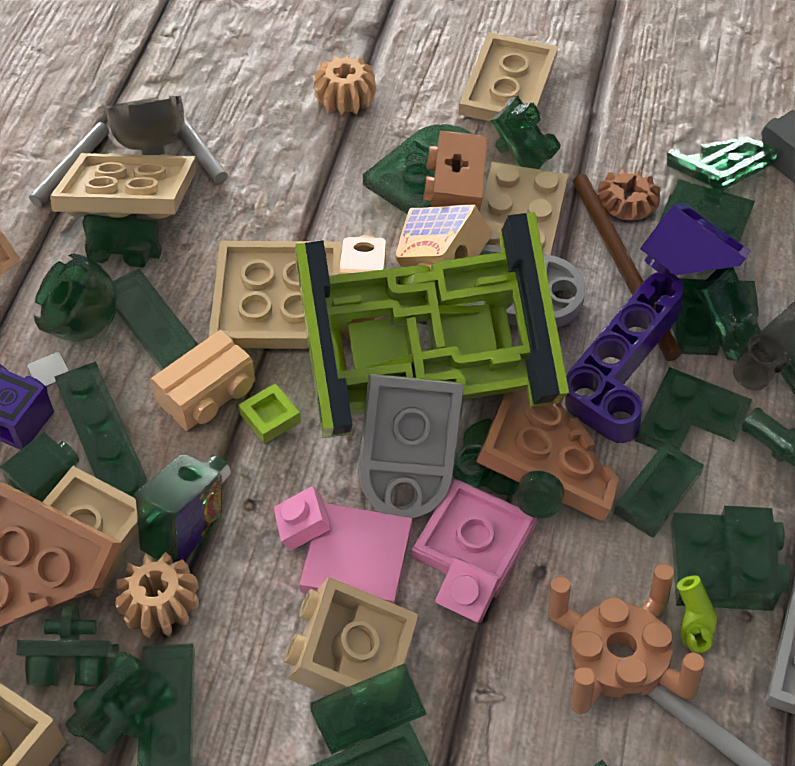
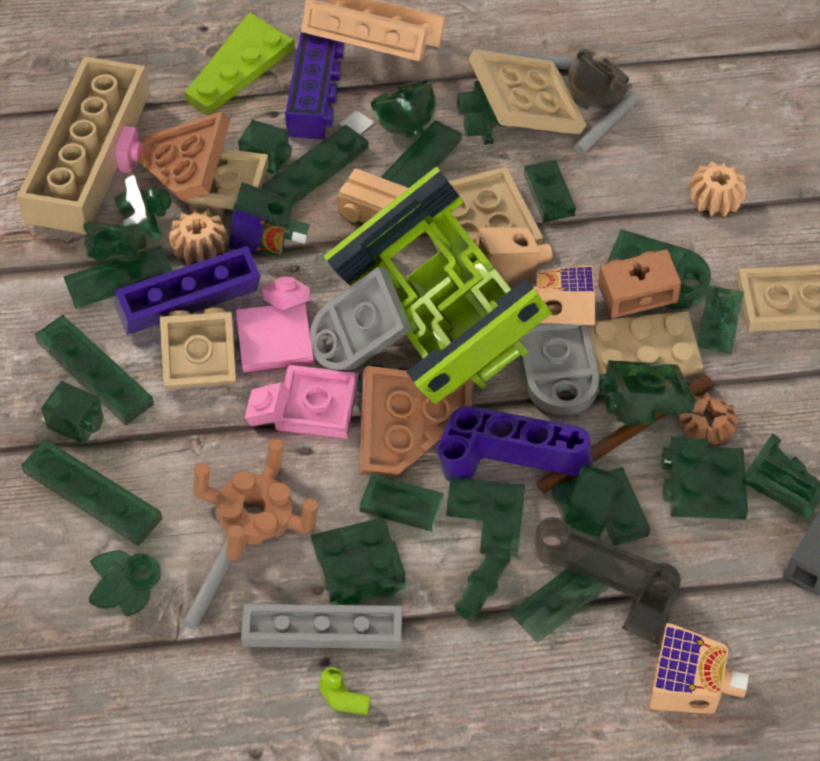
camera: 70 degrees right, 0 degrees up
clear green plate [310,663,427,755] -> none
clear green tile [515,471,564,519] -> none
dark purple slope [640,202,751,276] -> none
lime arm [677,575,717,654] -> none
none -> dark purple brick [114,246,261,335]
none -> clear green plate [524,160,576,223]
none -> clear green plate [599,360,696,426]

